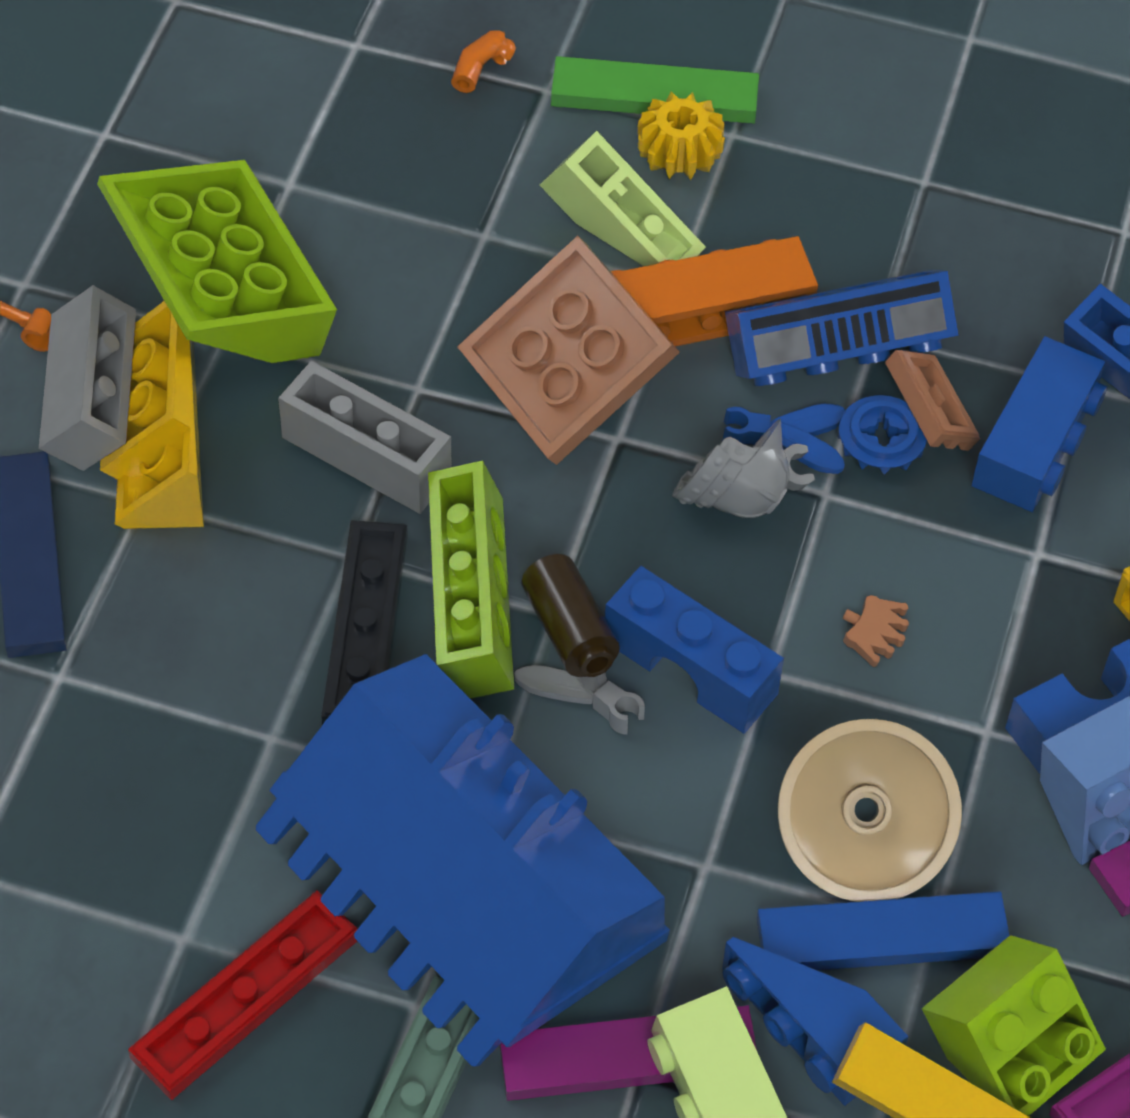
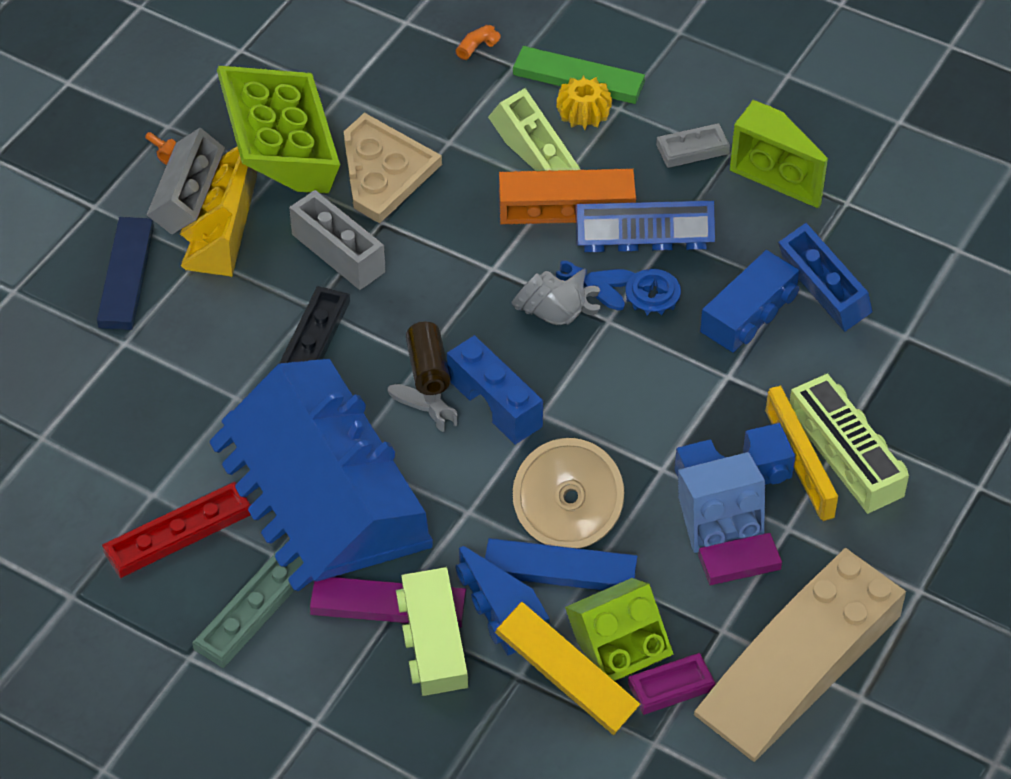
camera: 15 degrees right, 5 degrees down
lime brick [428,460,514,698] -> none
nougat plate [457,235,680,465] -> none
nougat piece [842,595,909,667] -> none
nougat tile [885,350,981,451] -> none
none -> tan plate [344,113,442,223]
none -> light grey plate [656,123,730,168]
none -> lime slope [730,100,828,208]

